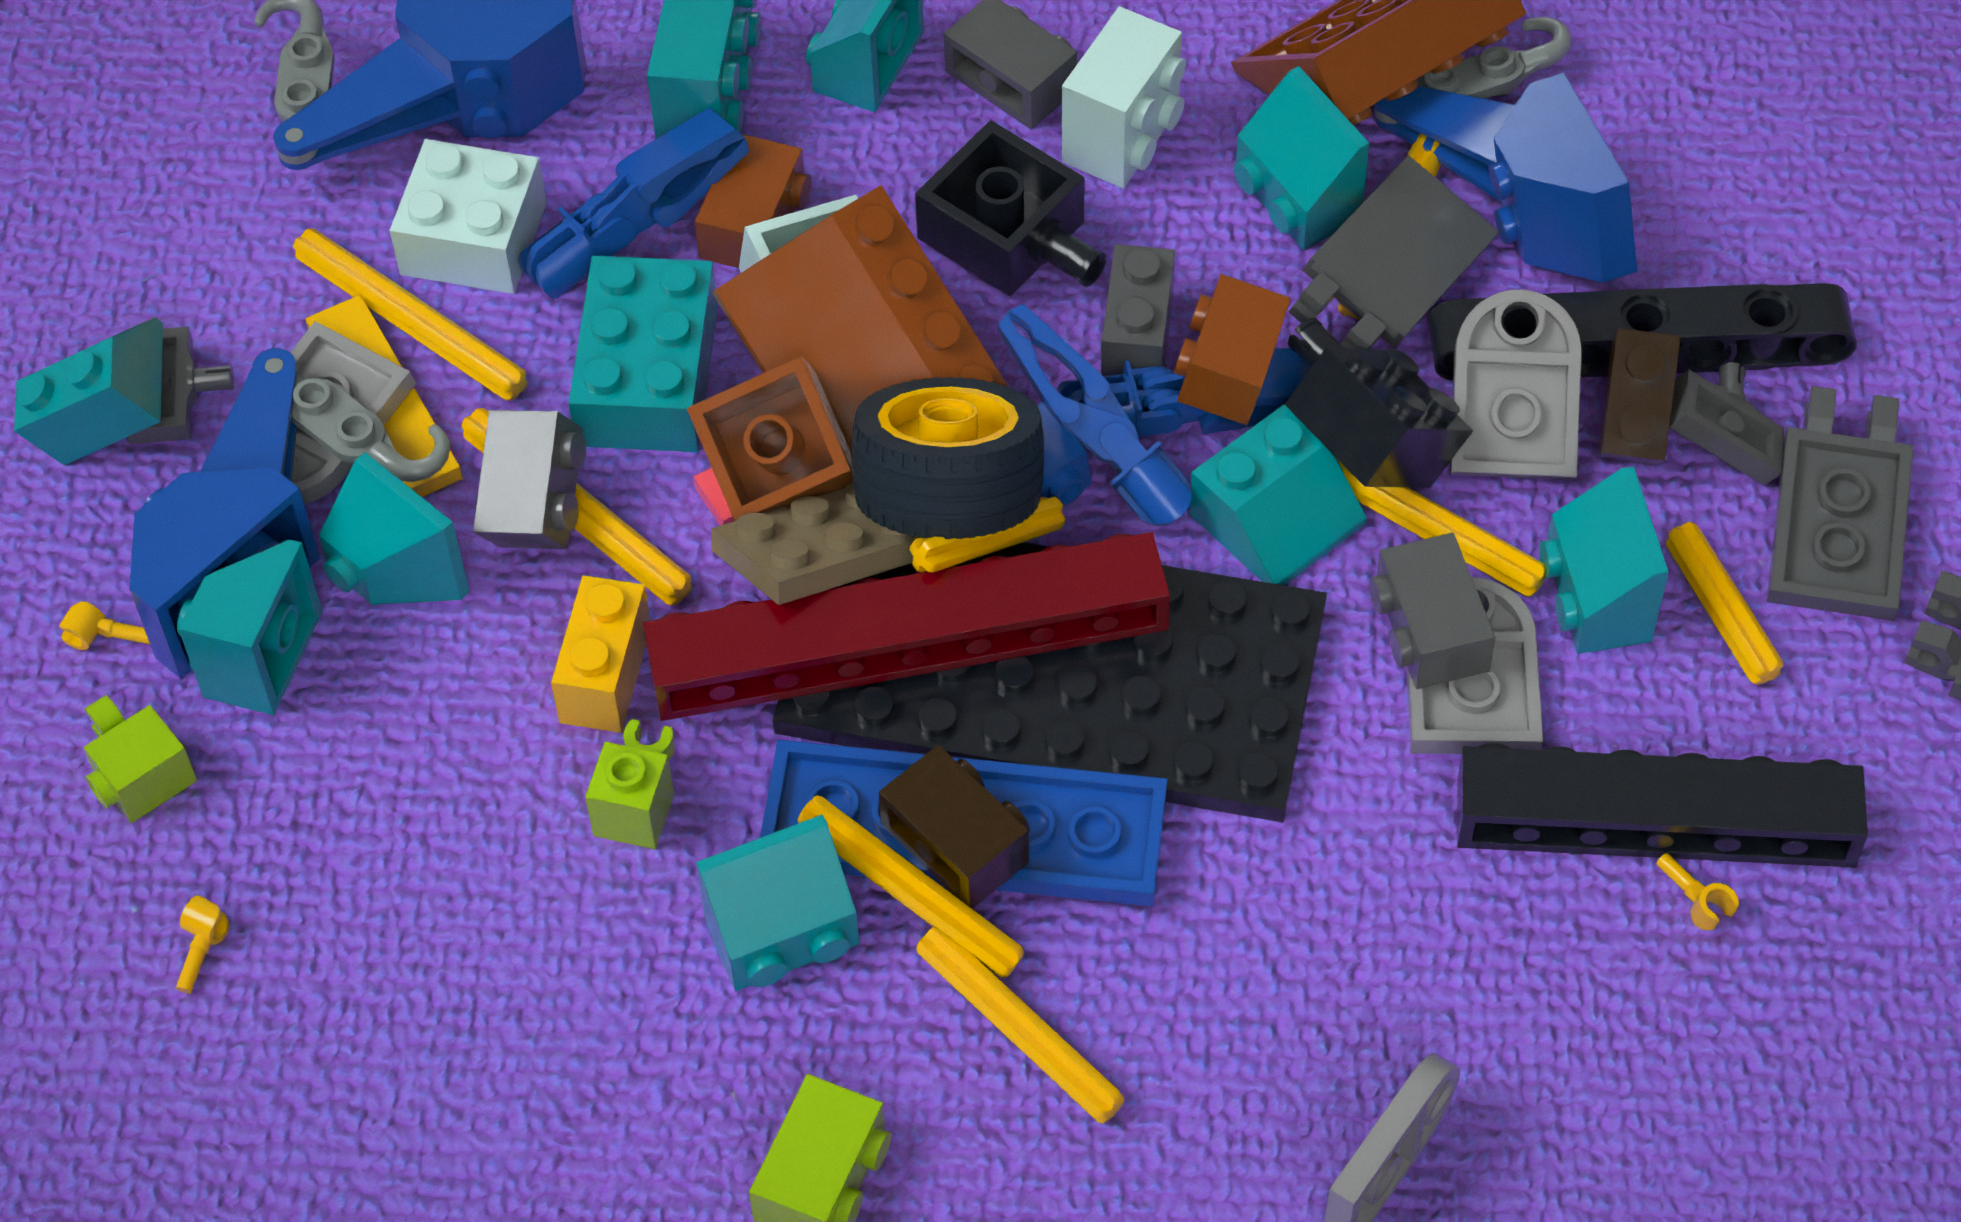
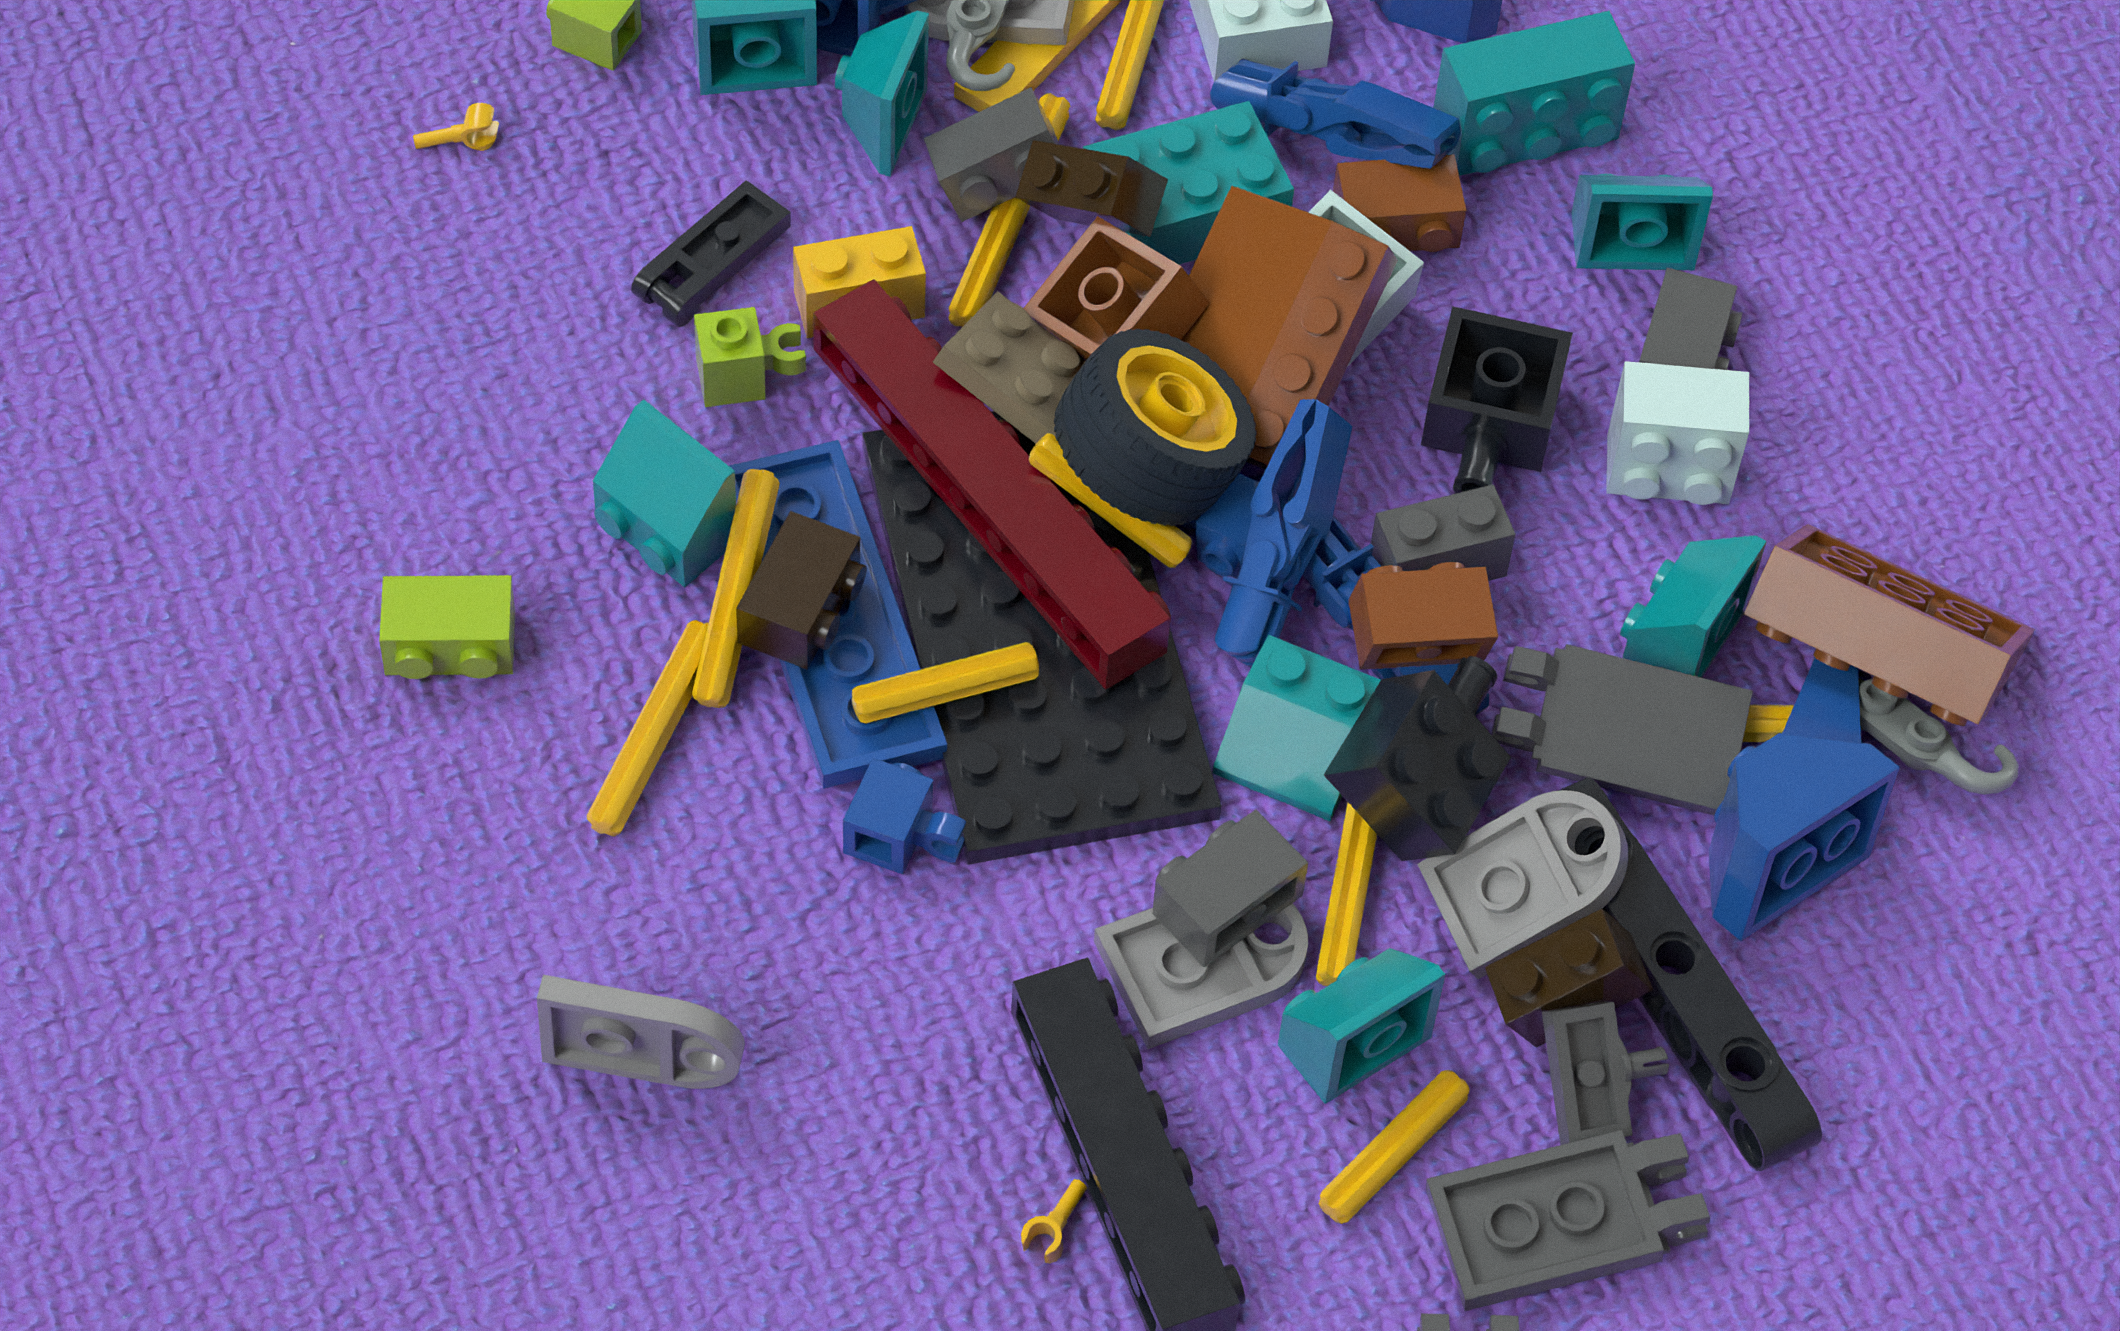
camera: 60 degrees right, 0 degrees up
none -> black plate [631,180,791,327]
none -> blue brick [843,758,966,875]
none -> yellow axle [852,642,1039,723]
none -> dark brown brick [1015,140,1168,237]

